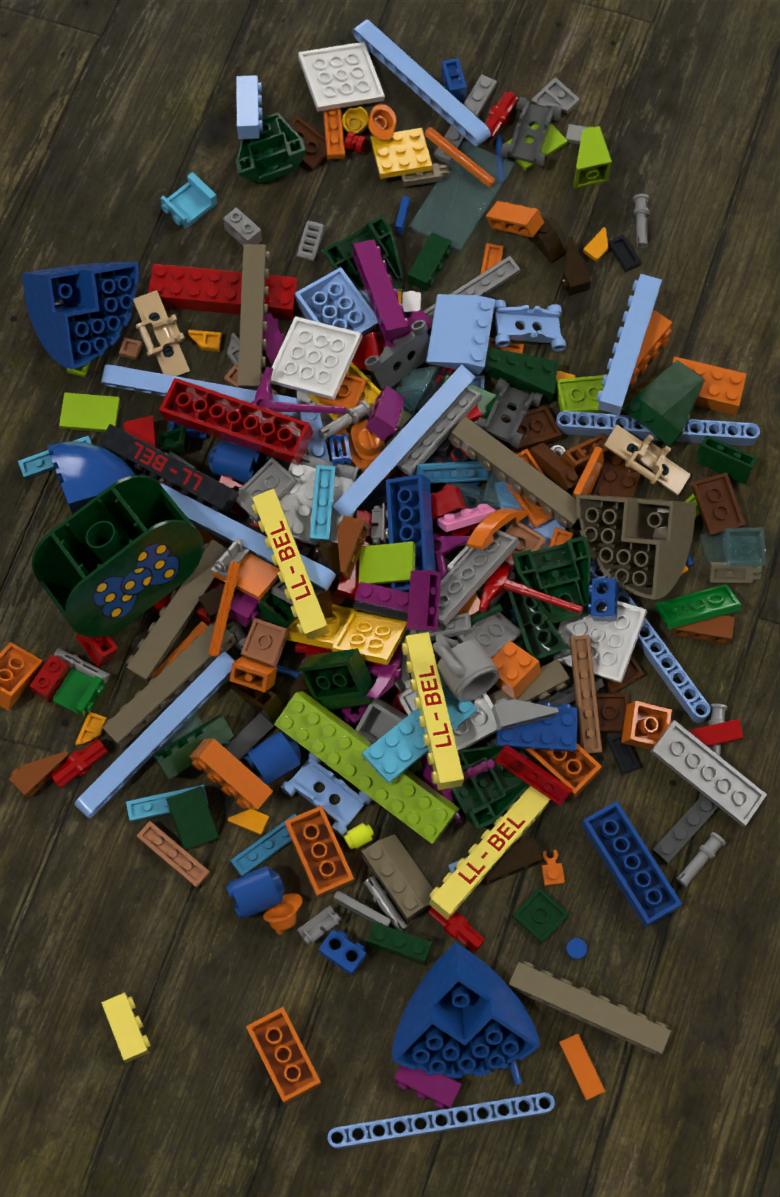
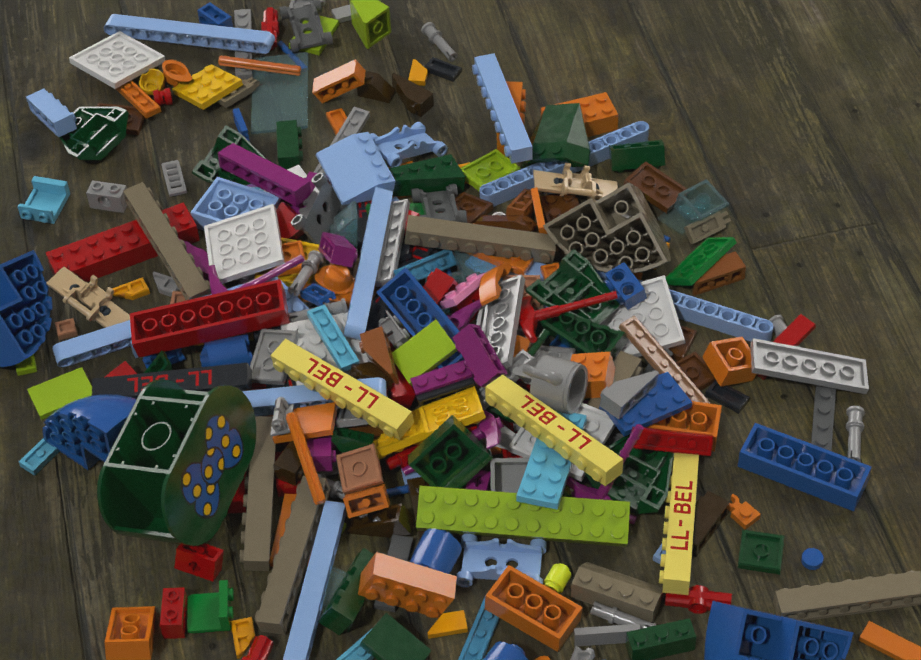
camera: 30 degrees left, 20 degrees down
light grey pin [54,647,110,684] -> none

